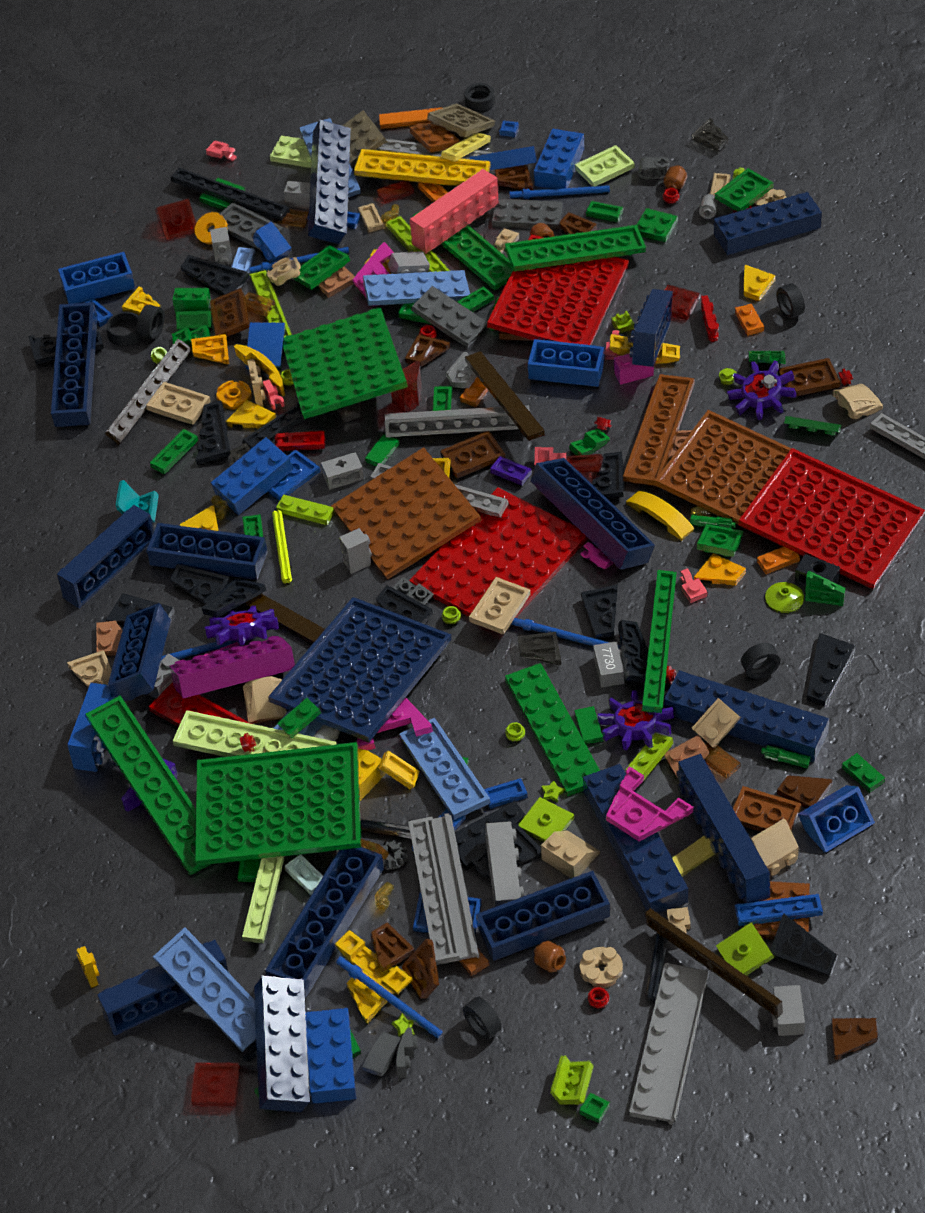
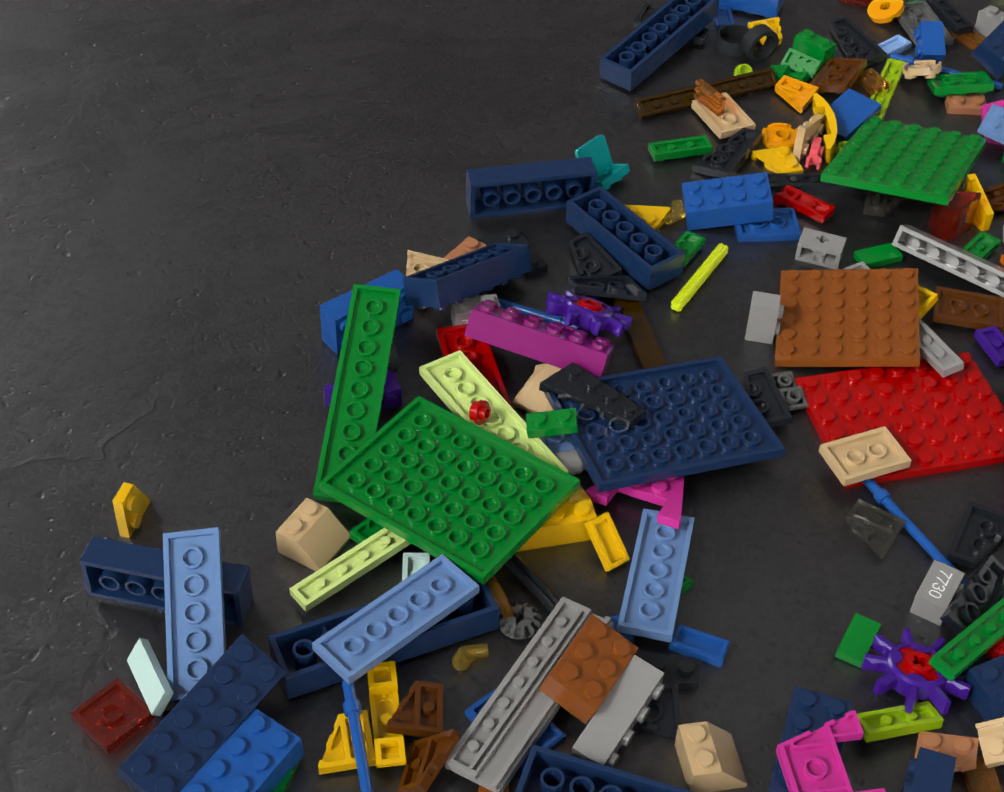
camera: 35 degrees right, 5 degrees down
light grey brick [210,227,233,266] -> none
lime plate [276,494,335,525] -> none
lime plate [442,606,461,624] -> none
green plate [505,663,600,797] -> none
lime plate [505,722,525,741] -> none
lime plate [519,797,574,842] -> none
lime piece [541,781,565,802] -> none
none -> light aqua tile [127,638,174,716]
none -> tan slope [276,498,351,571]
none -> medium blue plate [312,554,479,685]
none -> dark orange brick [538,614,638,724]
none -> black wing [539,362,646,429]
none -> clear orange tile [694,79,726,116]
none -> yellow wing [958,173,994,231]

